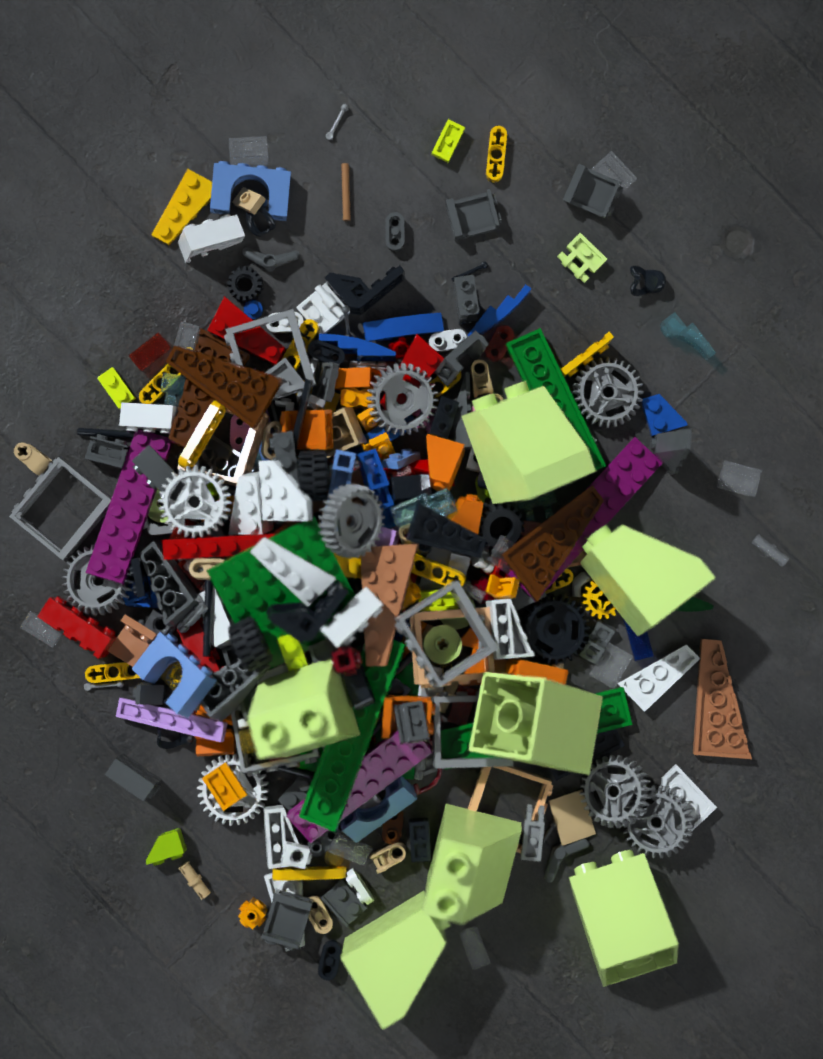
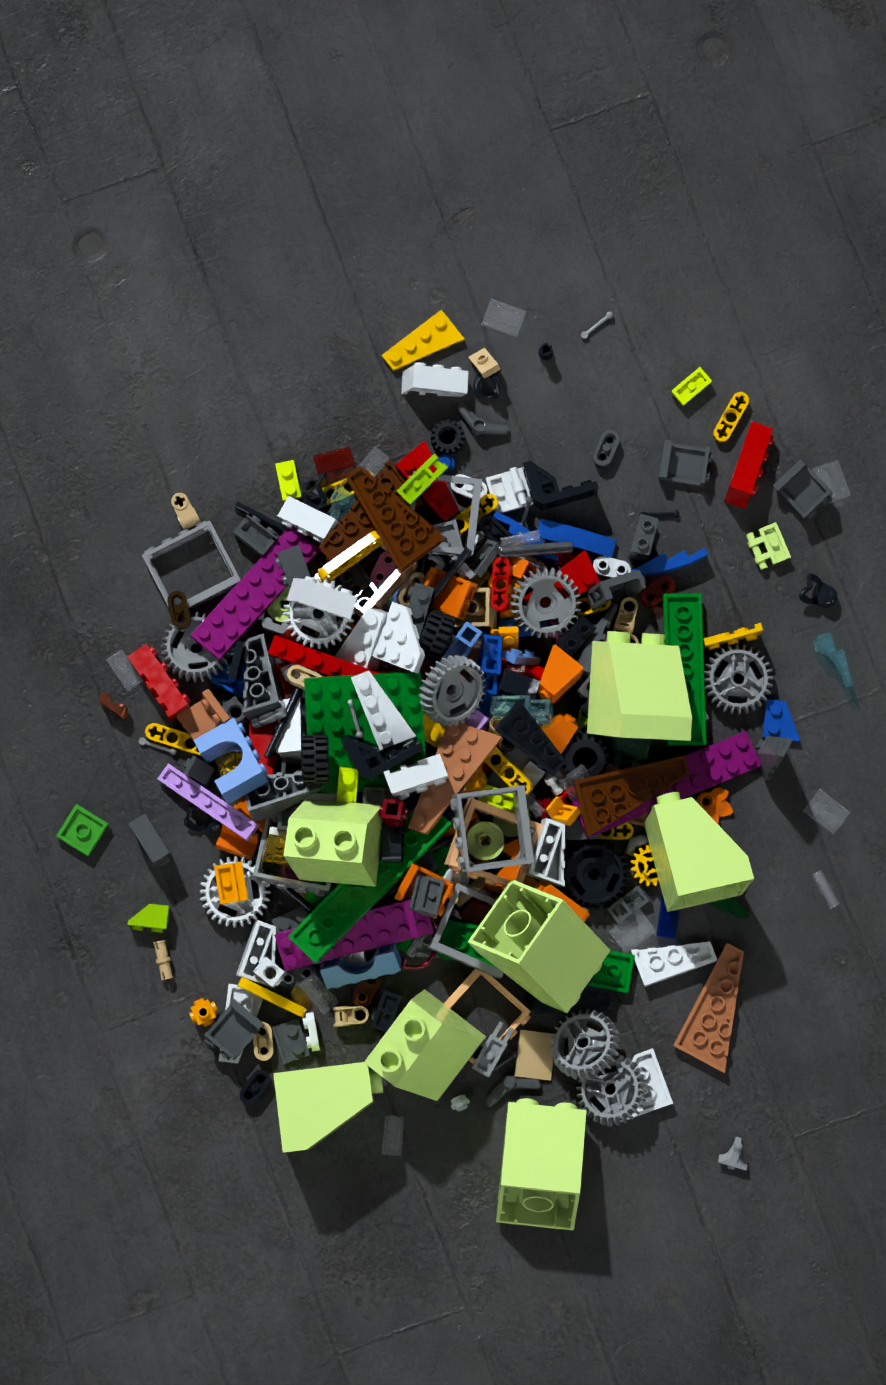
camera: 25 degrees right, 5 degrees down
medium blue arch [210,161,291,221] -> none
medium nougat bar [341,163,351,221] -> none
none -> bright green plate [56,804,109,857]
none -> copper plate [99,692,129,721]
none -> dark brown plate [167,591,191,630]
none -> white wedge [287,576,357,619]
none -> black piece [300,472,327,510]
none -> light grey hinge [348,699,363,739]
none -> lime plate [397,454,448,505]
none -> white plate [451,1095,470,1111]
none -> red beam [491,557,512,613]
none -> flat silver axle [498,542,573,558]
none -> clear pin [500,530,540,546]
none -> black pin [538,343,553,360]
none -> orange plate [696,788,733,824]
none -> light grey piece [718,1137,748,1170]
none -> red wedge [724,421,774,509]

